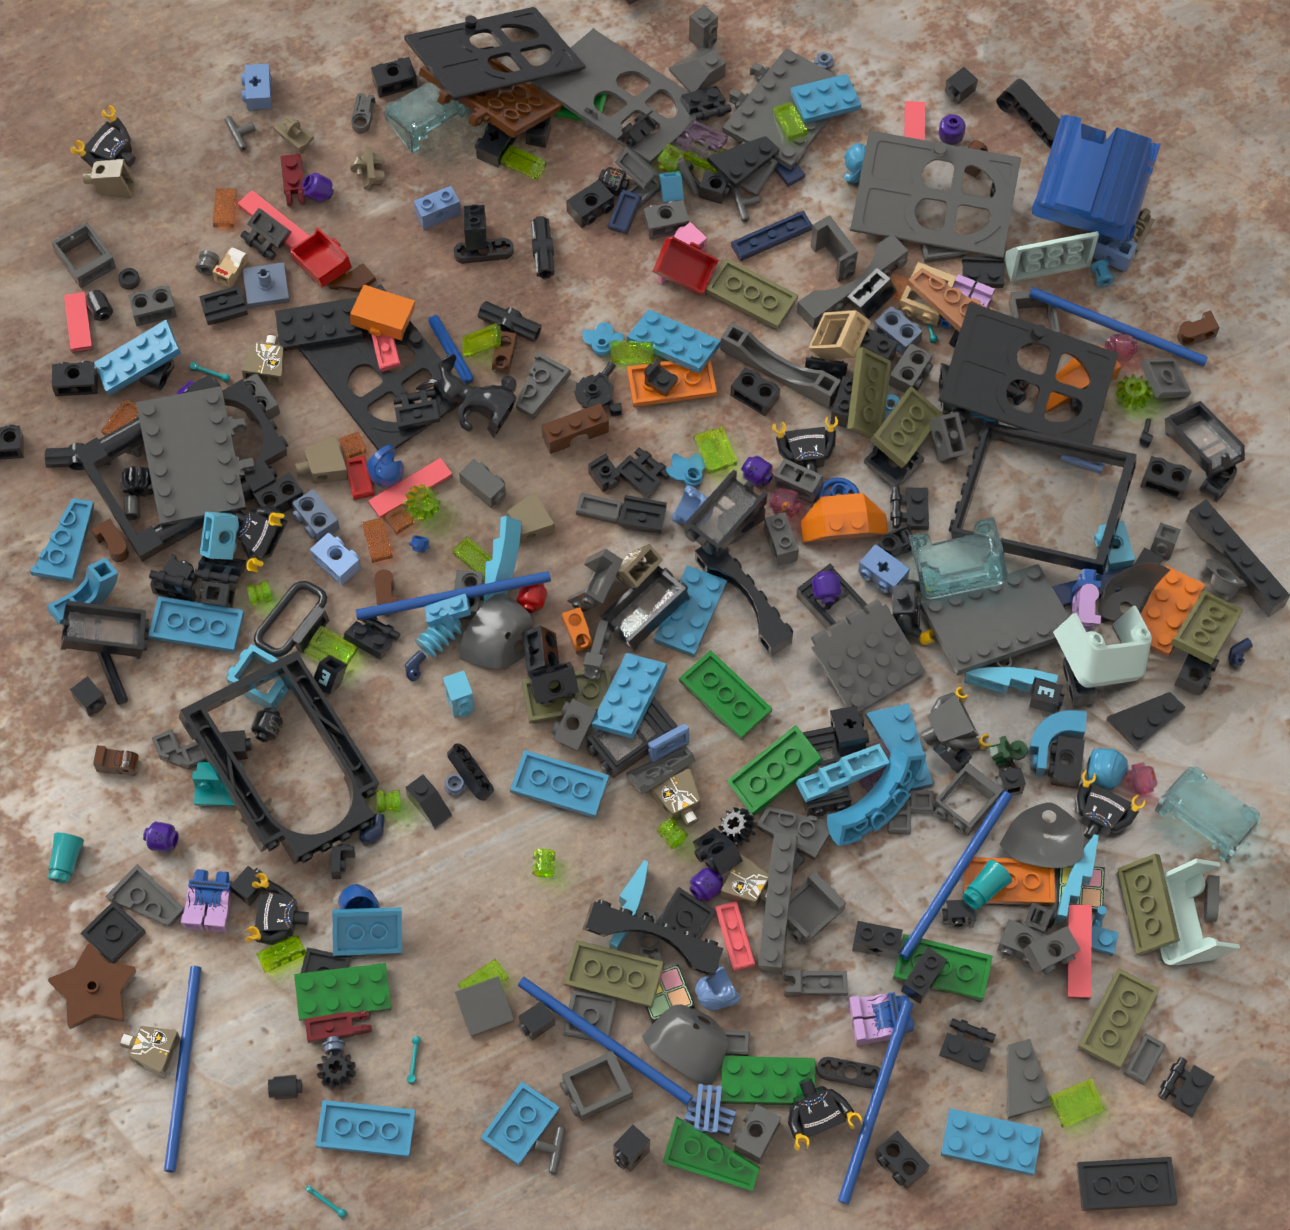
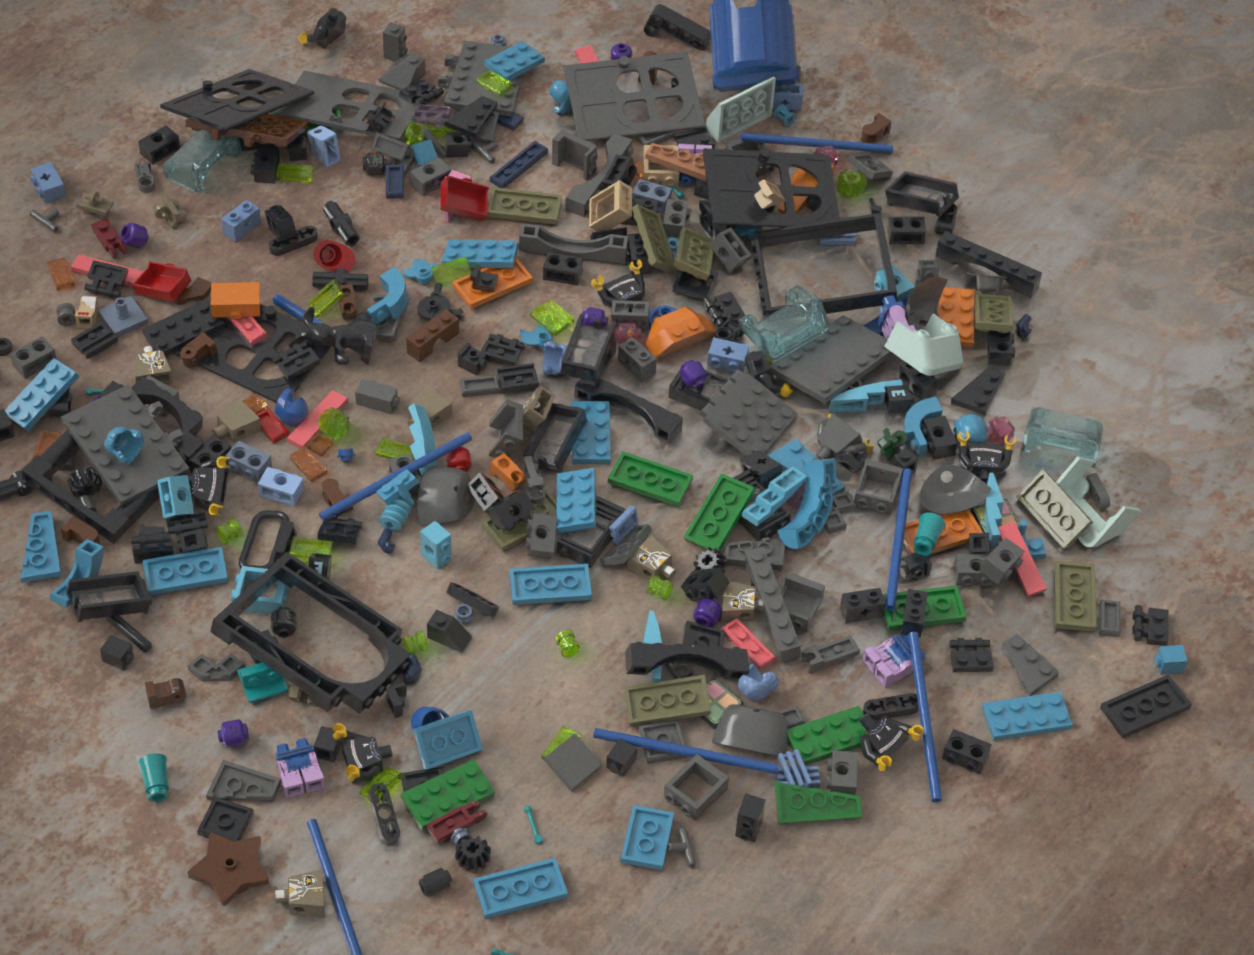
camera: 25 degrees left, 15 degrees down
black brick [566,180,614,228] -> none
black brick [945,67,978,104] -> none
clear neon green plate [1048,1078,1105,1128] -> none
none -> dark azure hair [104,426,145,465]
none -> reddish brown leg [180,332,218,368]
none -> light blue torso [306,126,341,168]
none -> red piece [313,240,355,272]
none -> dark azure arch [367,267,408,324]
none -> black beam [368,783,400,844]
none -> tan slope [754,179,785,209]
none -> dark azure brick [1154,645,1188,674]

